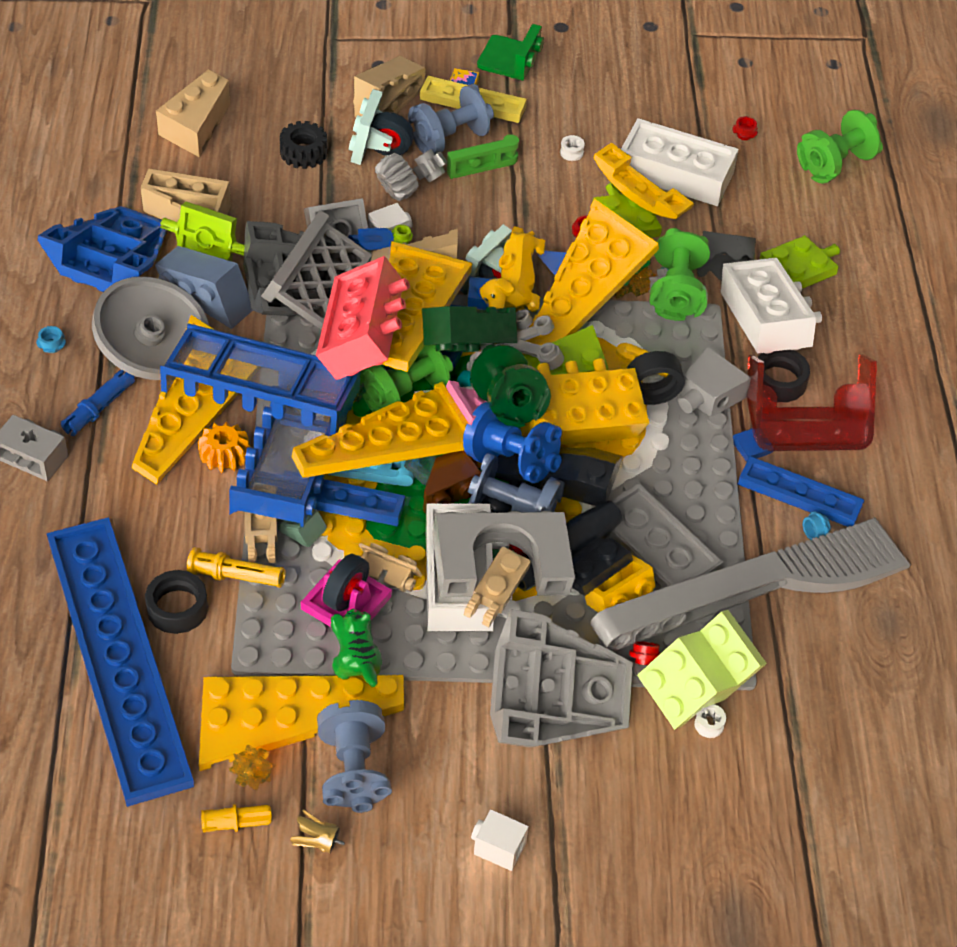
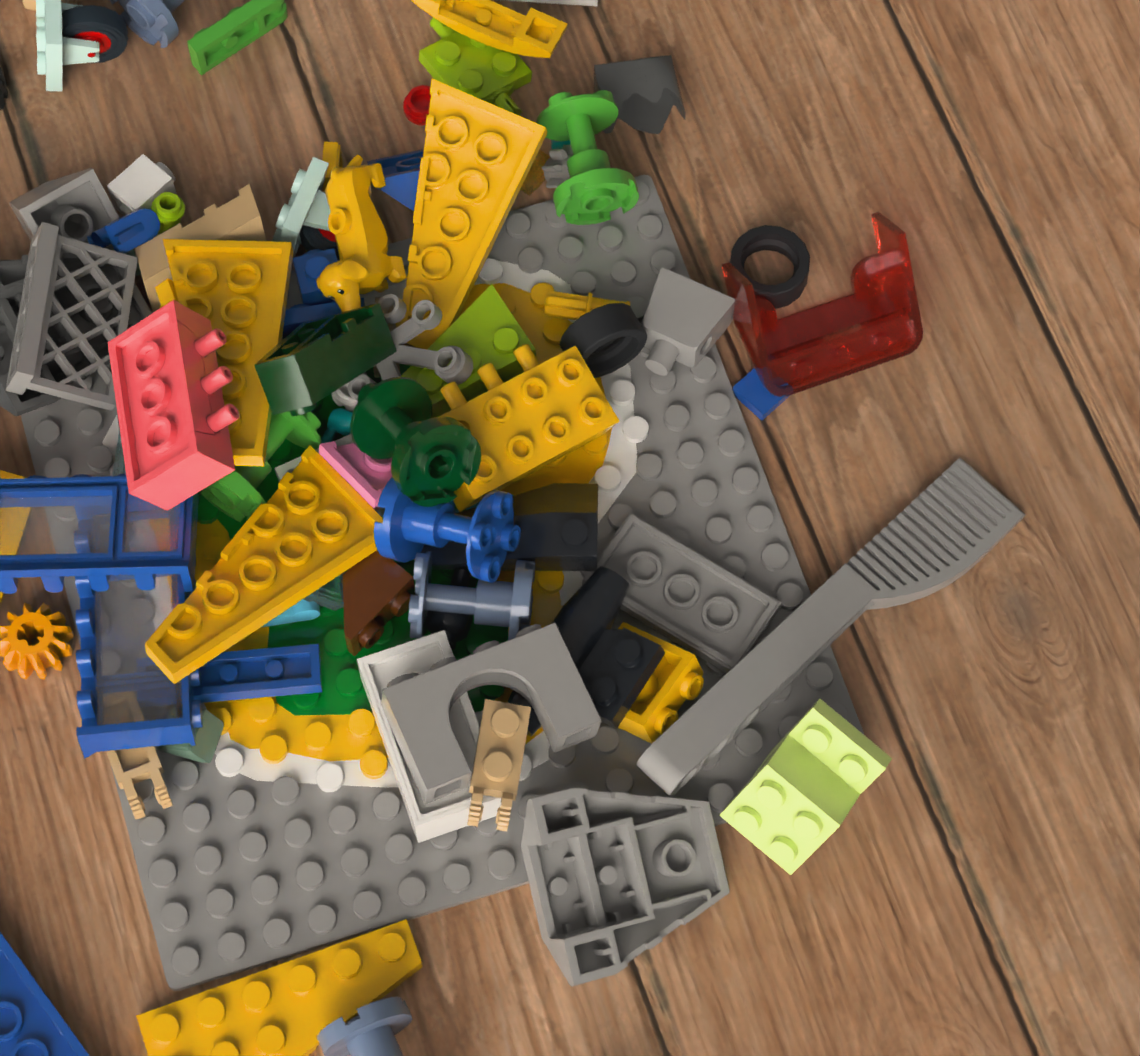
camera: 15 degrees left, 15 degrees up
black tyre [145,570,208,634] -> none
yellow pin [187,547,286,588] -> none
plate [301,553,392,627] -> none
green animal [331,608,382,687] -> none
tan hinge [358,543,422,592] -> none
light grey gear [375,153,418,202] -> none
light grey gear [413,149,447,182] -> none
red plate [629,641,661,665] -> none
white bush [694,704,726,738] -> none
white piece [721,258,822,354] -> none
blue plate [738,456,864,527] -> none
lime plate [760,235,840,289] -> none
dark azure plate [802,511,831,541] -> none

